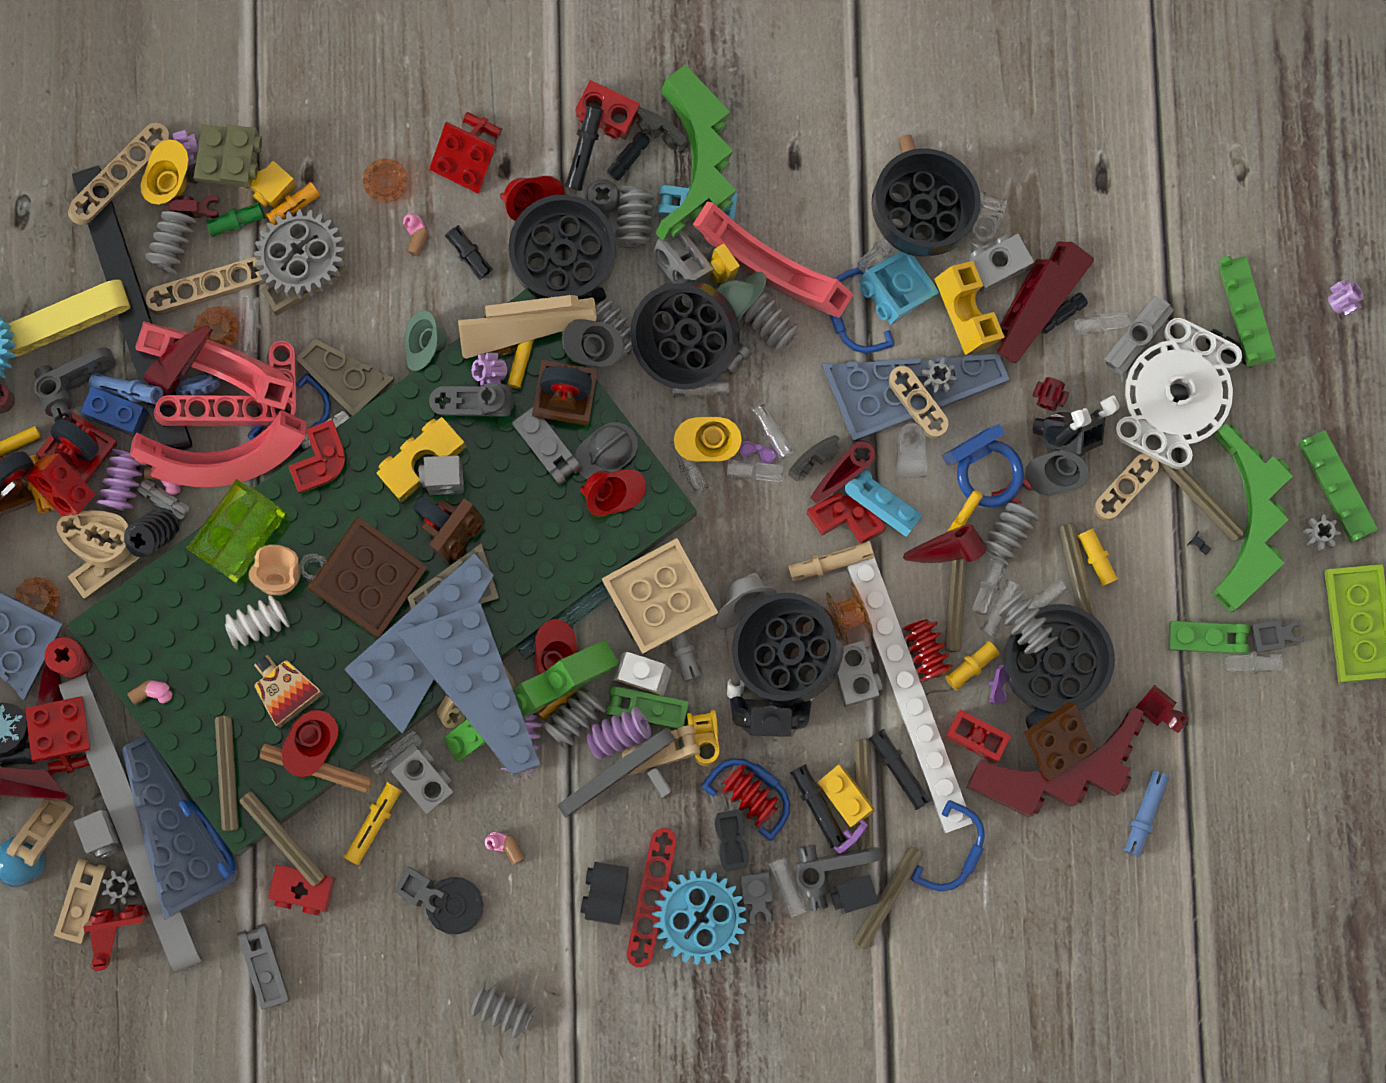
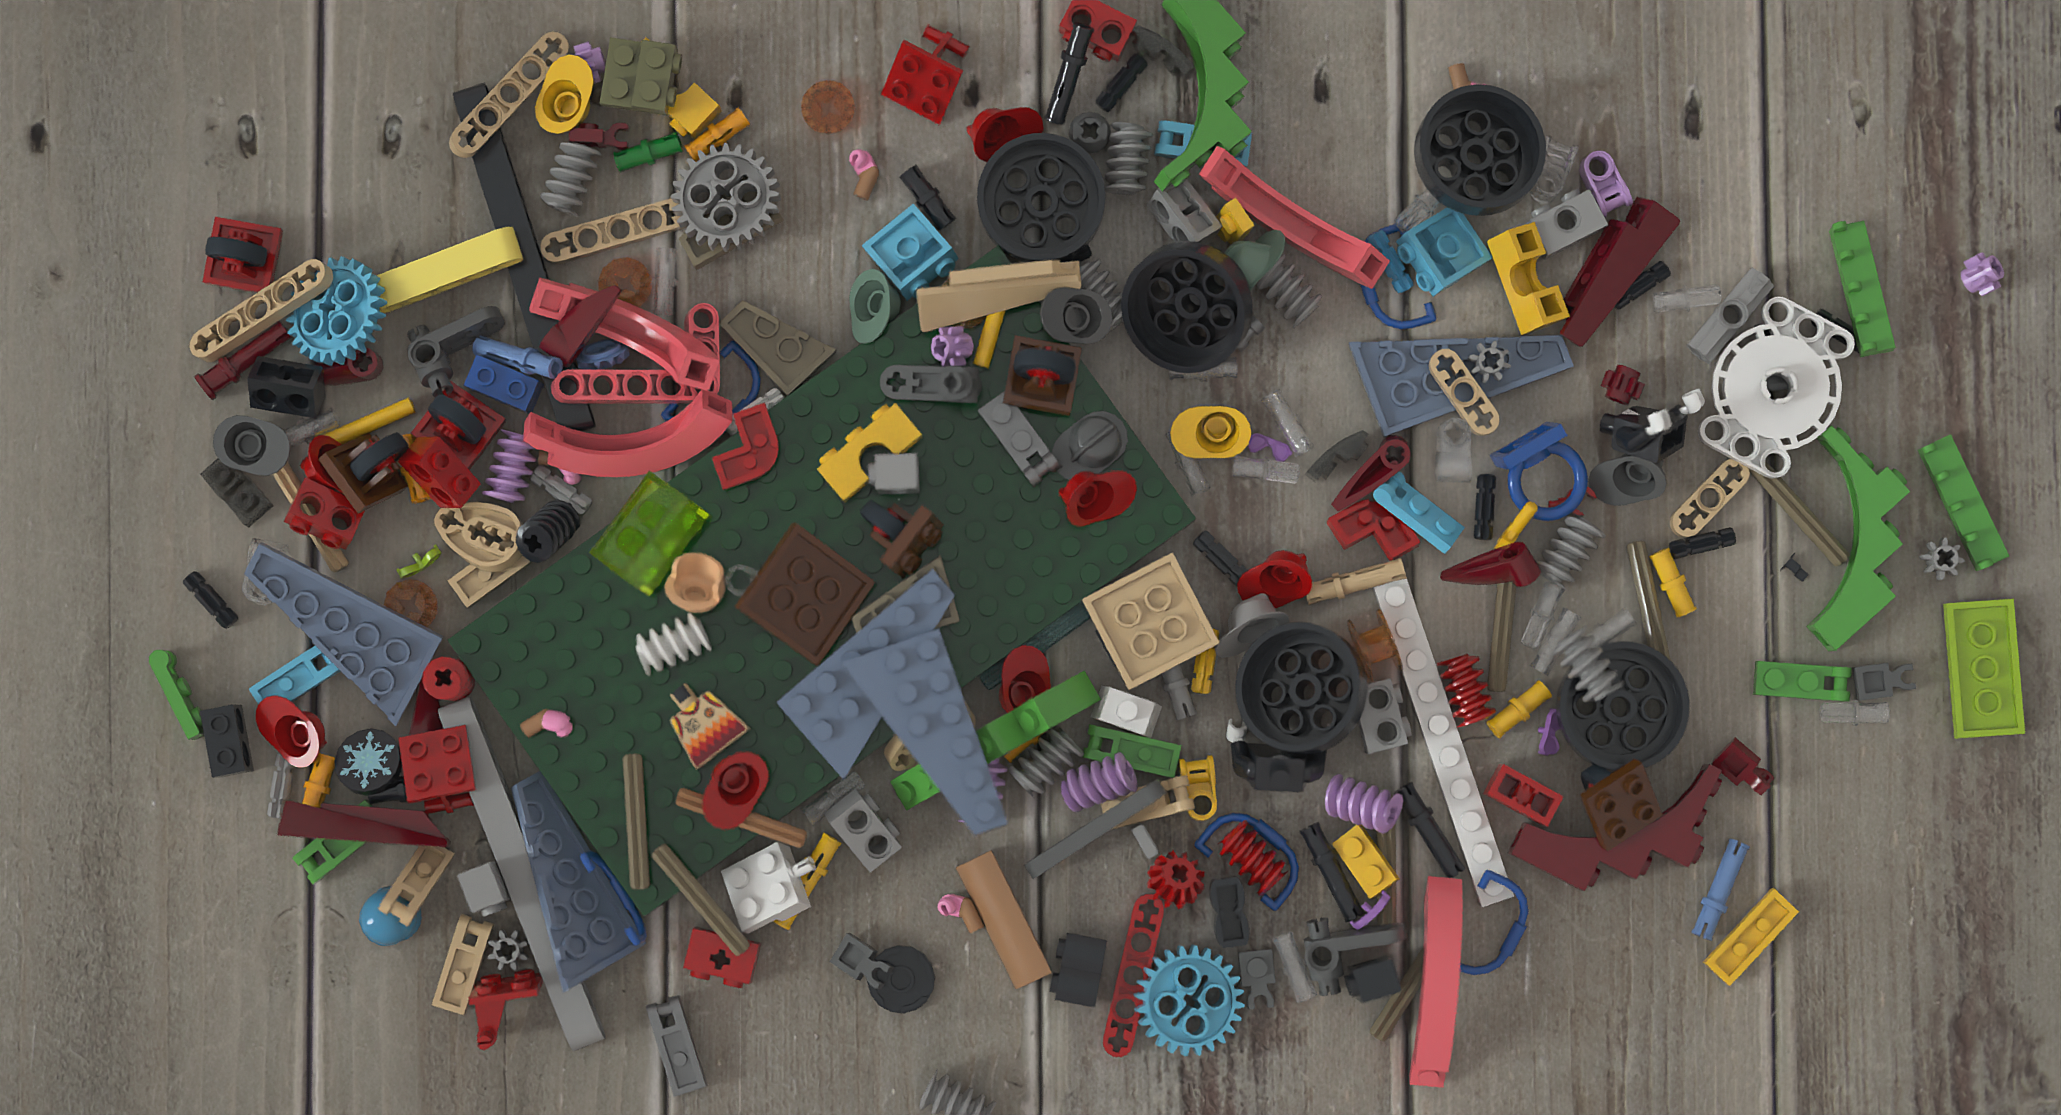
camera: 10 degrees right, 5 degrees up
none -> lime piece [396,544,441,579]
none -> white plate [721,842,816,934]
none -> medium azure plate [861,203,959,301]
none -> medium nougat brick [956,850,1052,989]
none -> red gear [1147,850,1205,910]
none -> yellow axle [1191,629,1219,694]
none -> black axle [1193,530,1247,587]
none -> red piece [1237,550,1313,608]
none -> lavender piece [1325,774,1403,834]
none -> dark azure axle [1368,230,1413,293]
none -> coral arch [1409,876,1462,1088]
none -> black axle [1474,474,1496,540]
none -> lavender piece [1579,151,1633,217]
none -> black axle [1669,527,1736,559]
none -> yellow plate [1703,888,1799,986]

